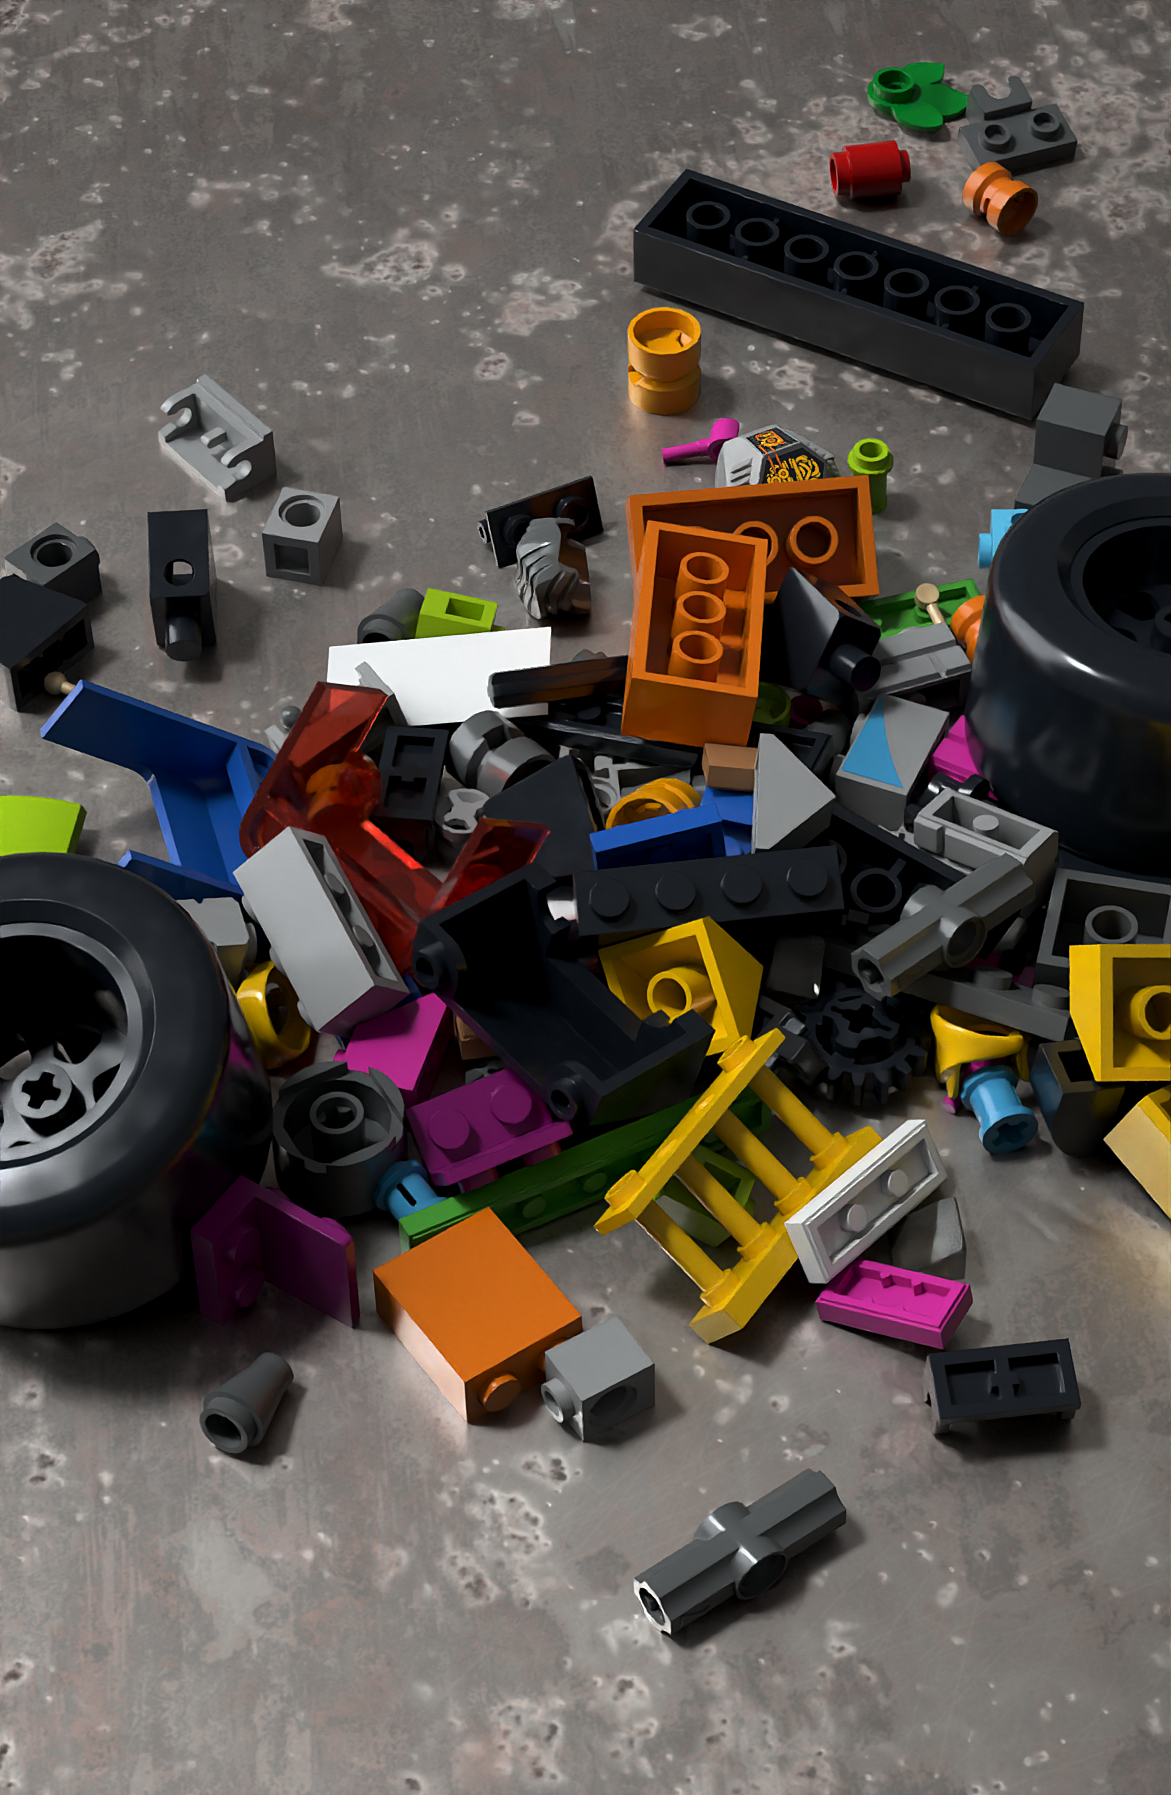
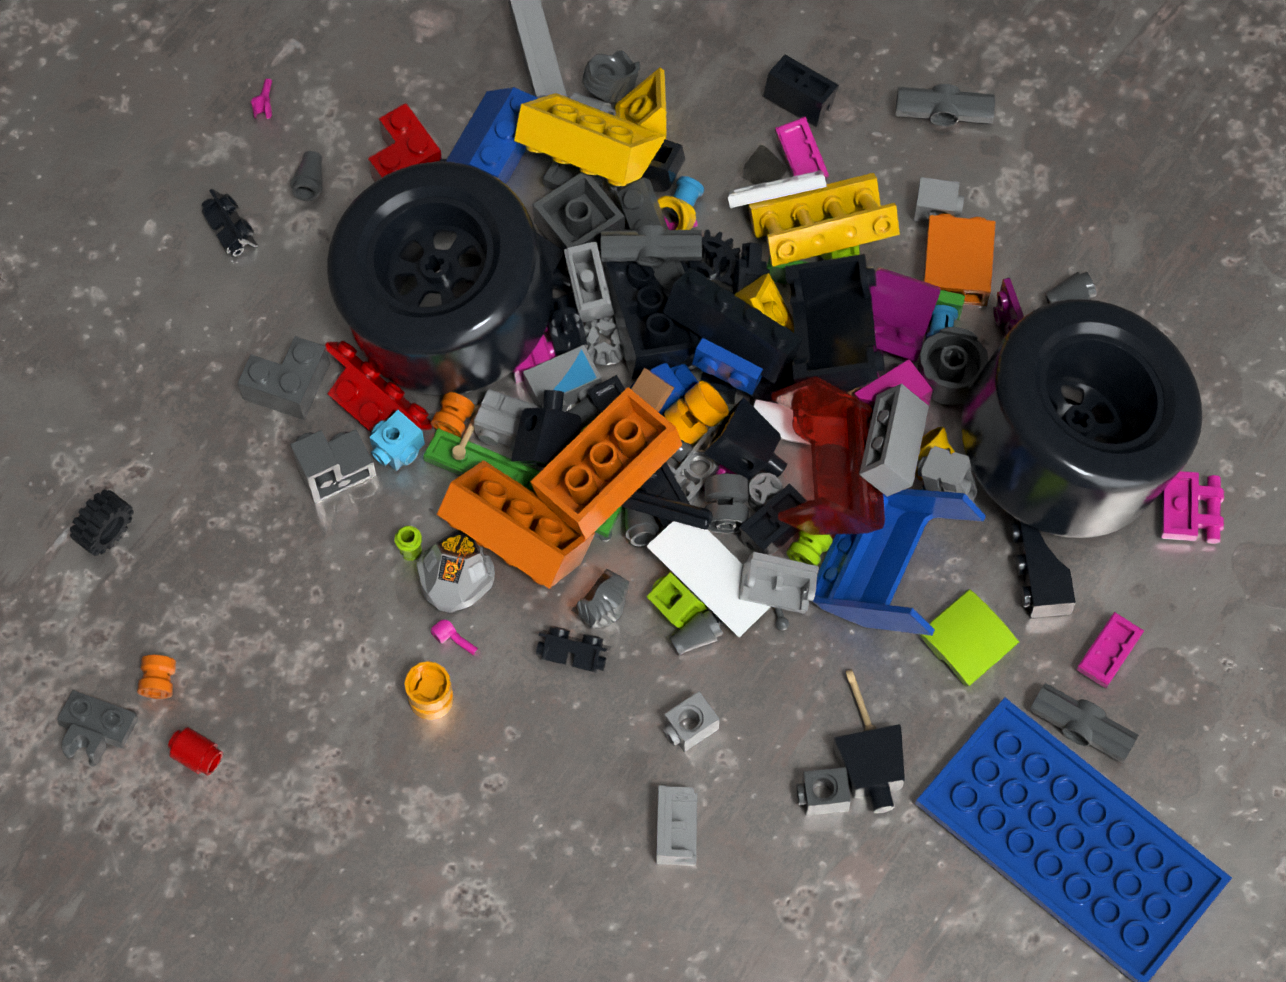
camera: 140 degrees left, 20 degrees up
black torso [147,509,217,662] -> none
black brick [633,169,1084,420] -> none
light grey slope [751,733,836,854] -> none
green plate [867,62,968,132] -> none

